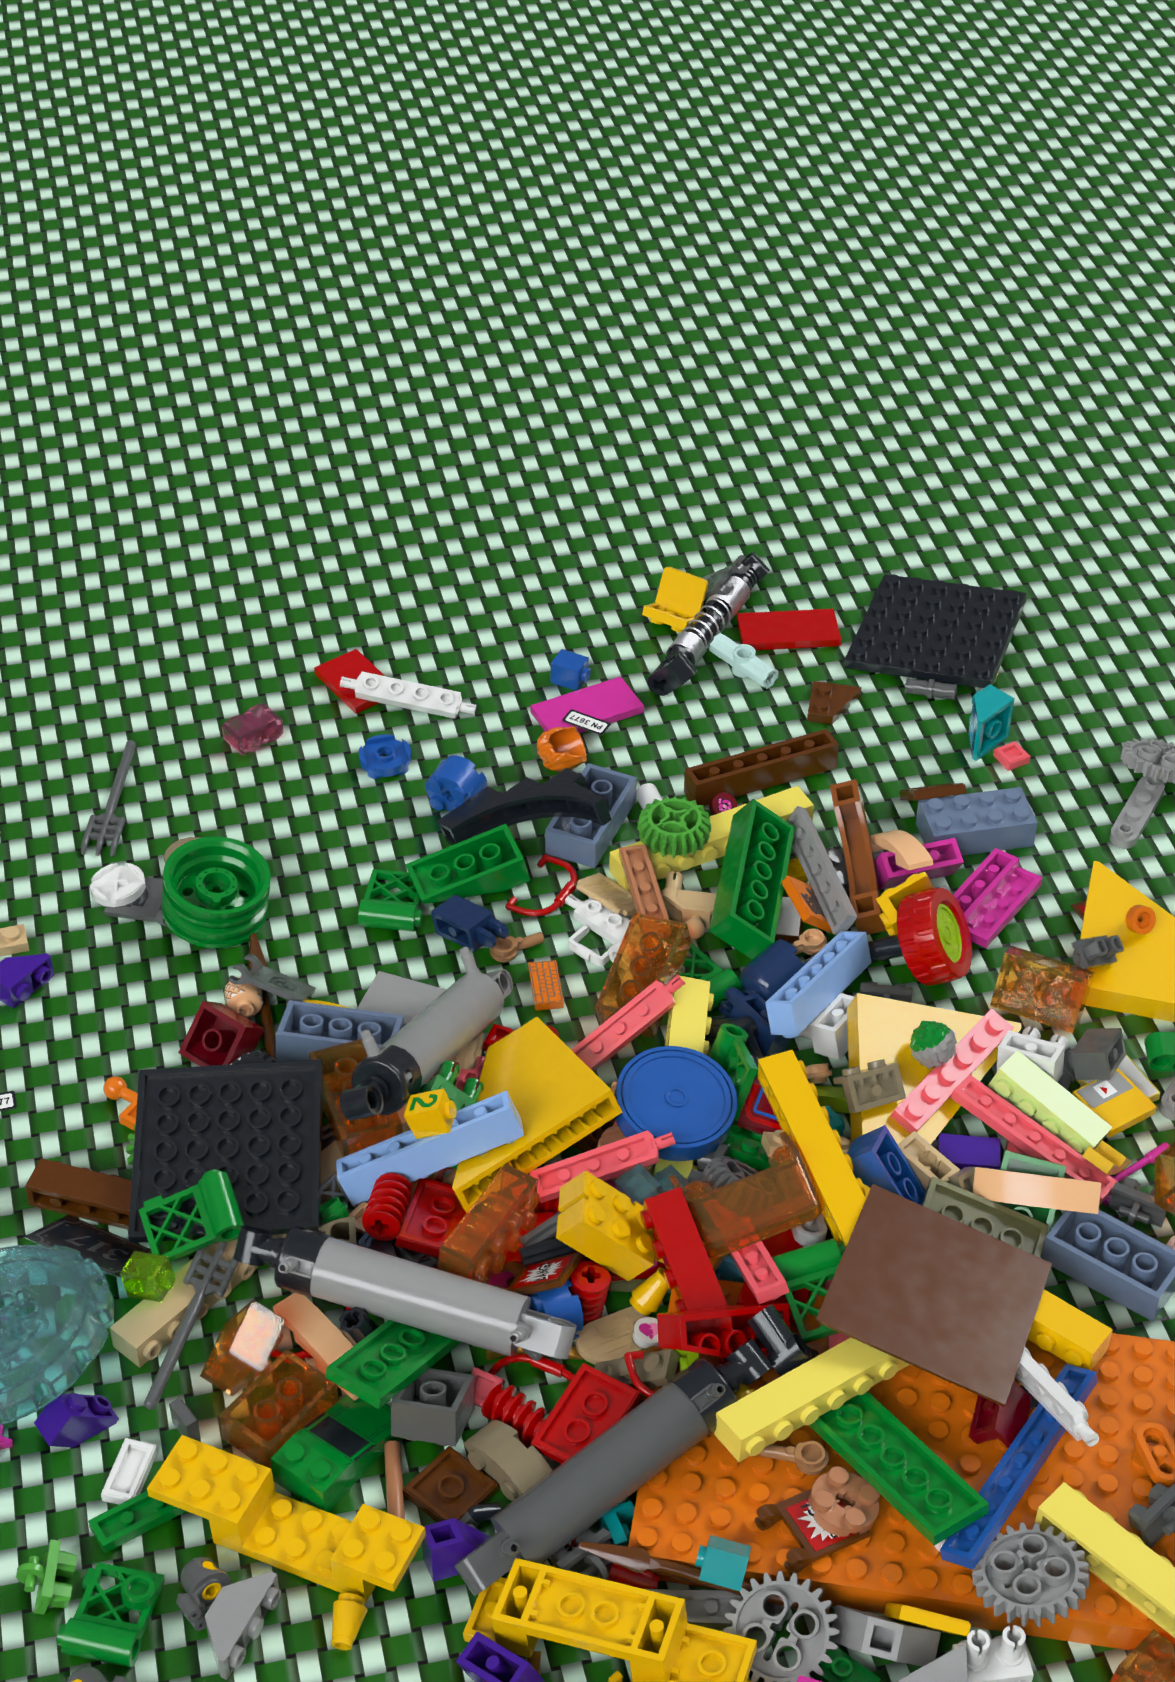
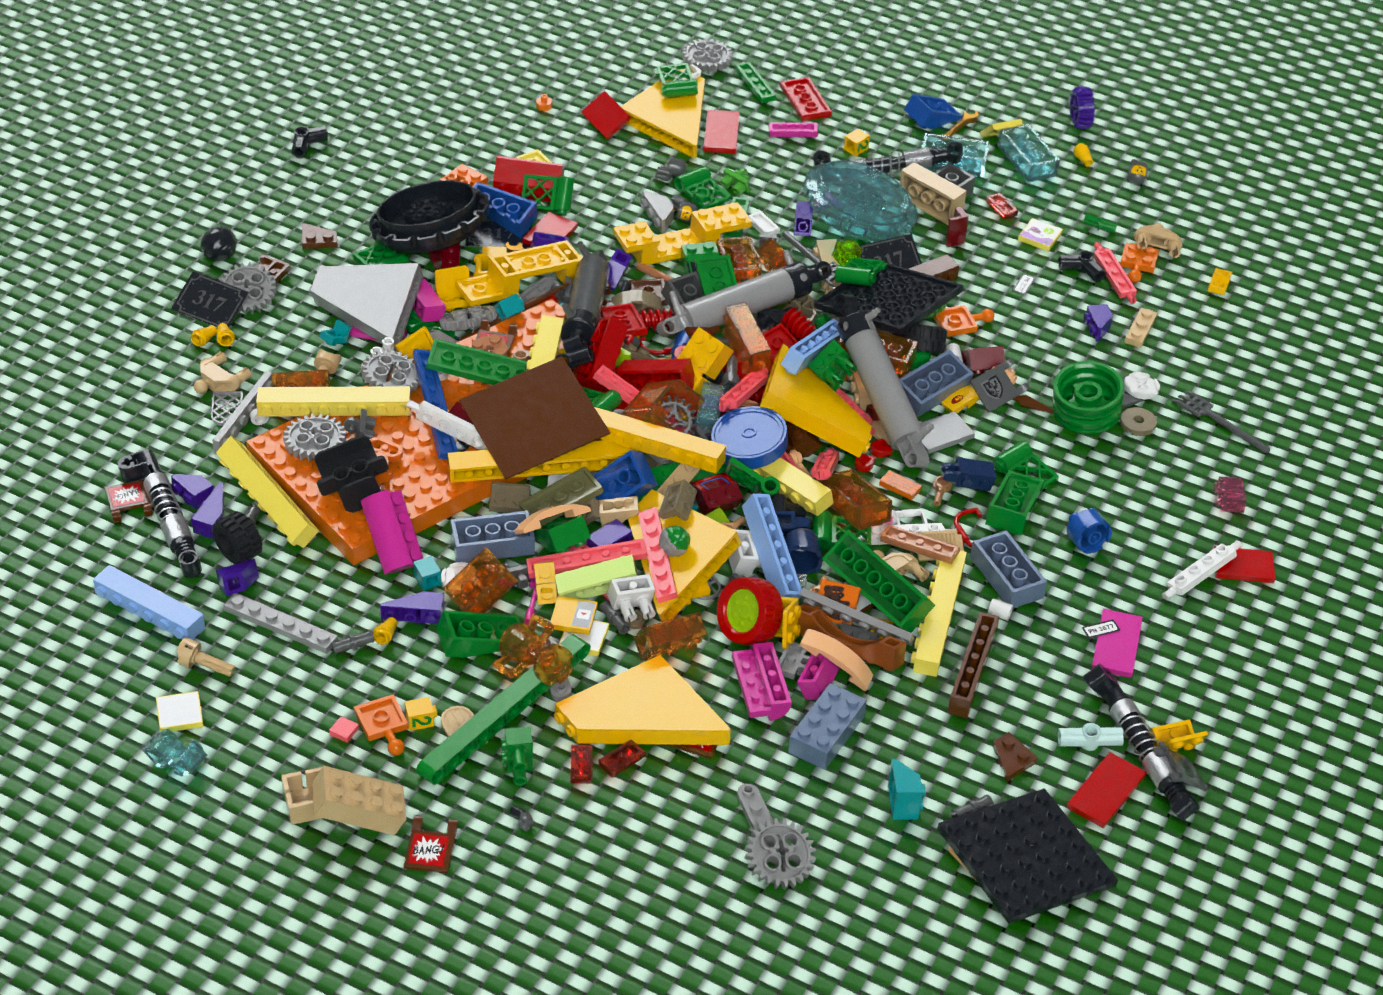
camera: 130 degrees right, 0 degrees up
blue plate [359,734,411,779] -> none
yellow brick [404,1088,457,1139] -> none
black arch [437,768,612,845] -> none
orange hair [537,726,587,772] -> none
blue brick [551,649,591,691] -> none
bright green gear [638,796,711,859] -> none
dark red tile [709,792,737,815] -> none
reddish brown tile [899,783,966,800] -> none
coral tile [993,741,1031,771] -> none
dark grey brick [1069,1028,1126,1080] -> none
dark grey hips [1071,935,1124,970] -> none
orange tile [1125,905,1156,934] -> none

